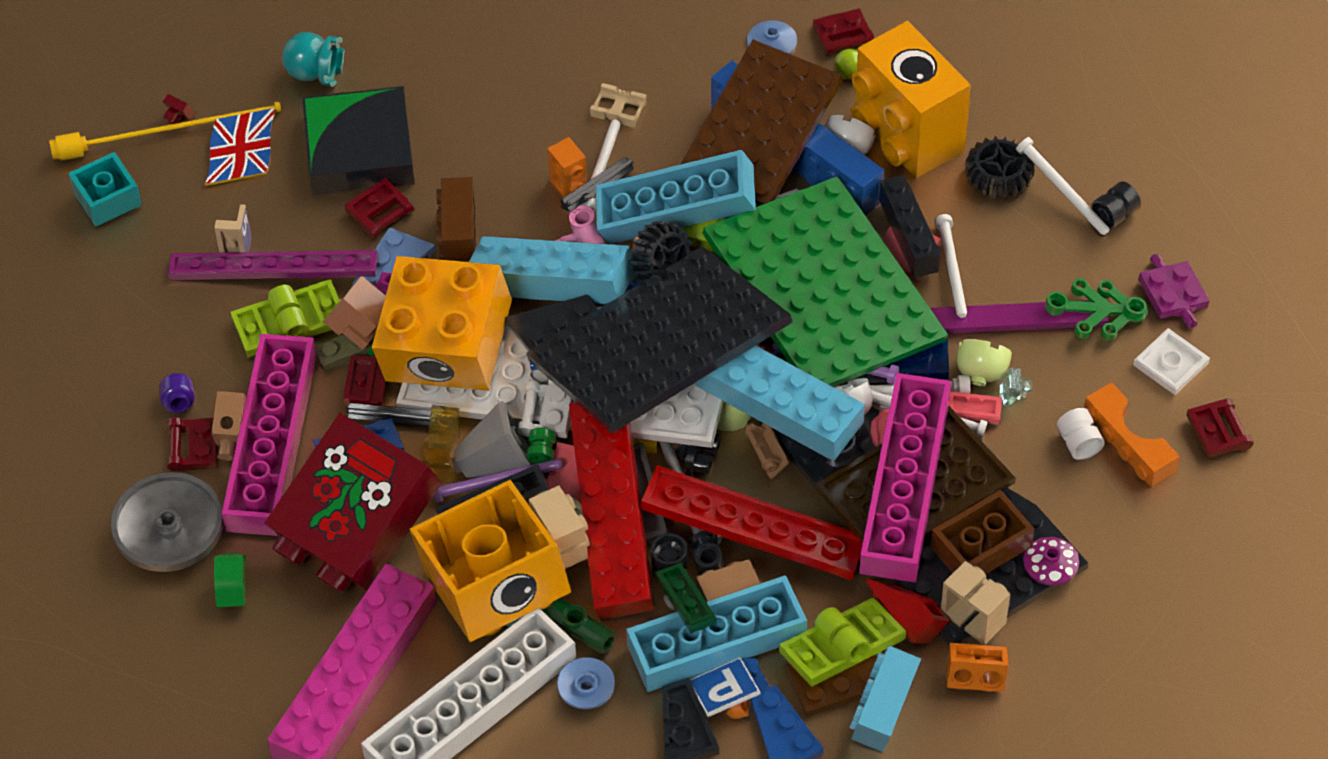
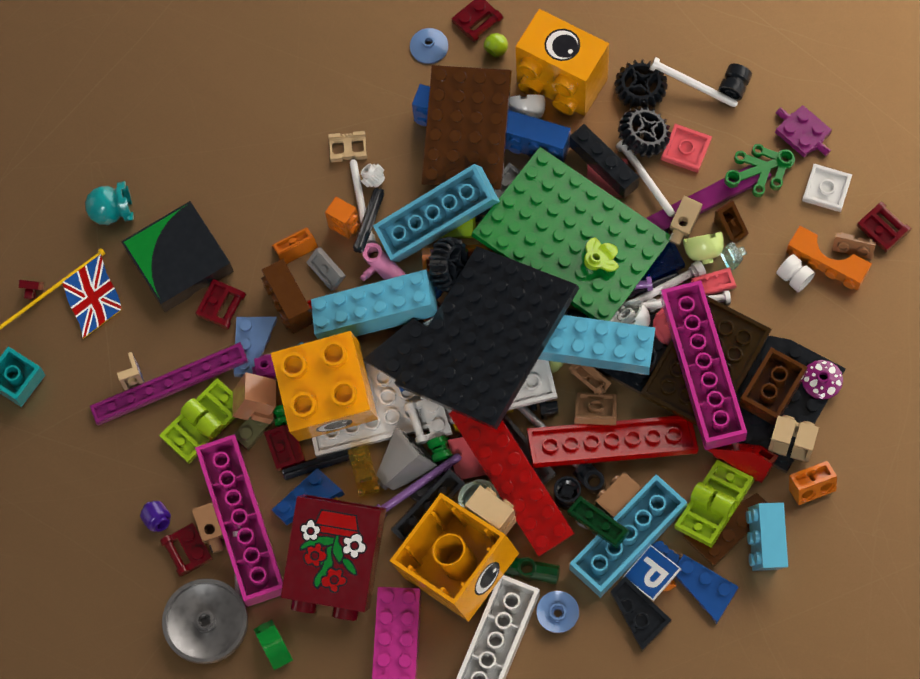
camera: 20 degrees left, 15 degrees up
none -> orange slope [272,227,318,264]
none -> light grey plate [306,247,346,291]
none -> white gear [361,163,385,188]
none -> medium nougat tile [574,392,617,425]
none -> lime plate [584,237,619,272]
none -> black gear [617,106,671,158]
none -> coral tile [661,124,712,173]
none -> tan torso [669,196,703,245]
none -> reddish brown slope [714,200,749,244]
none -> medium nougat hinge [832,232,876,260]

